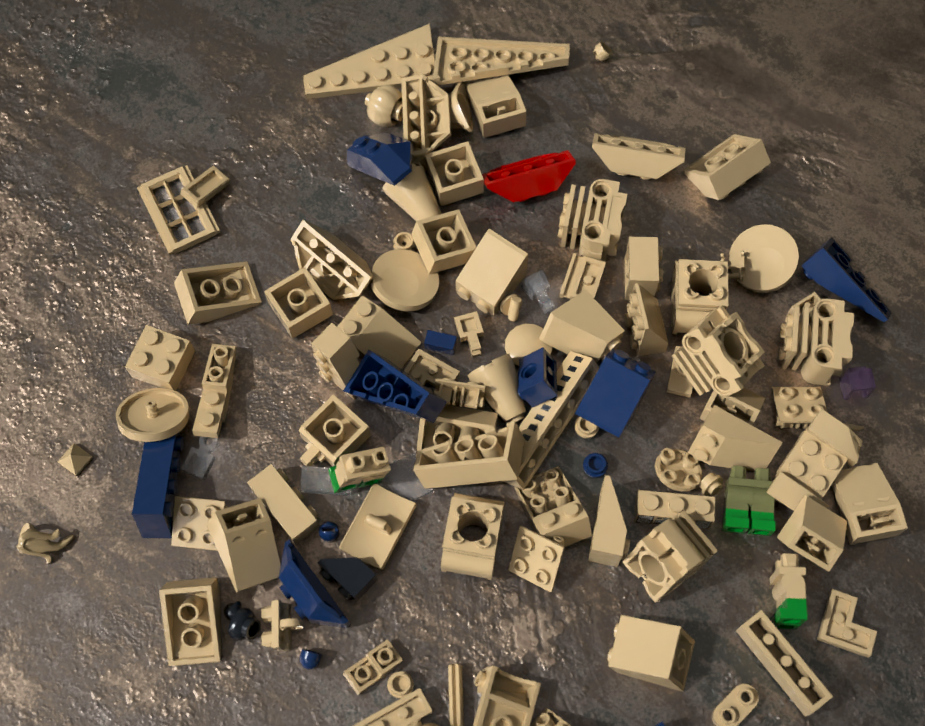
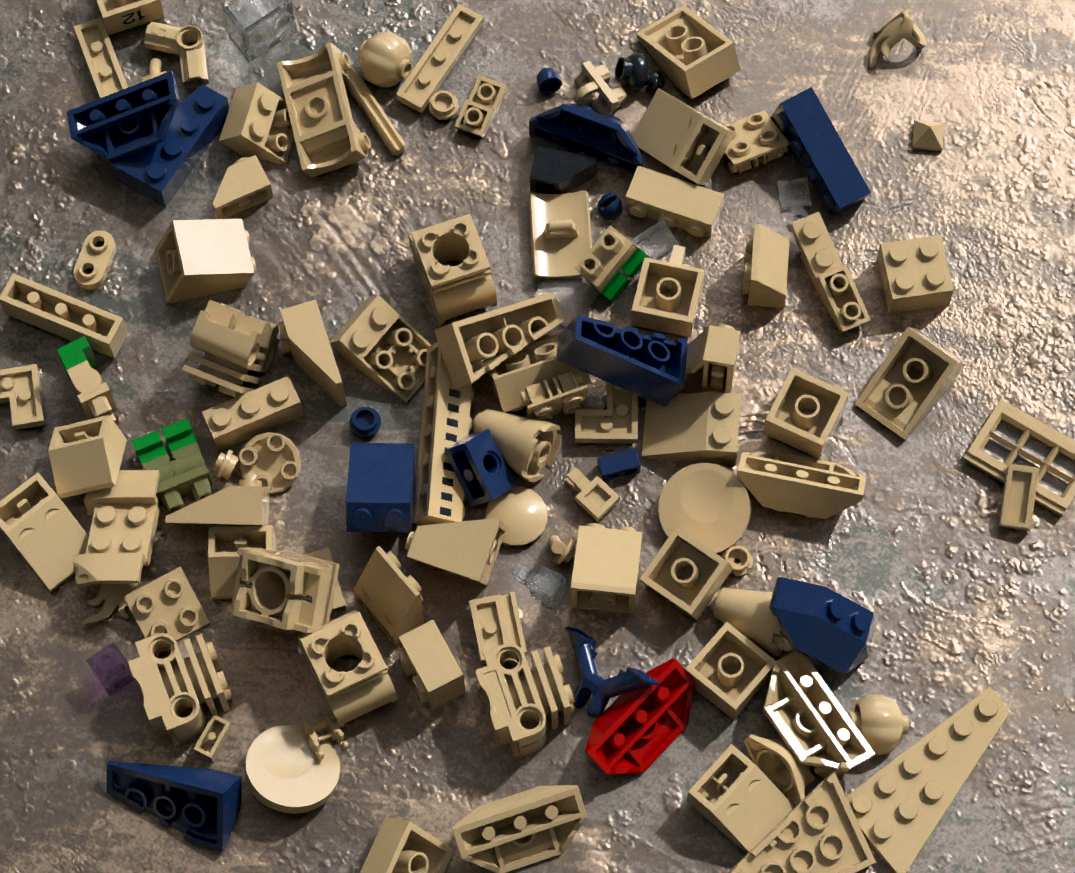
camera: 150 degrees right, 0 degrees up
tan piece [116,388,190,442] -> none
tan hinge [508,525,565,592] -> none
none -> tan slope [212,155,273,219]
none -> dark blue piece [565,626,659,718]
none -> tan slope [742,224,789,308]

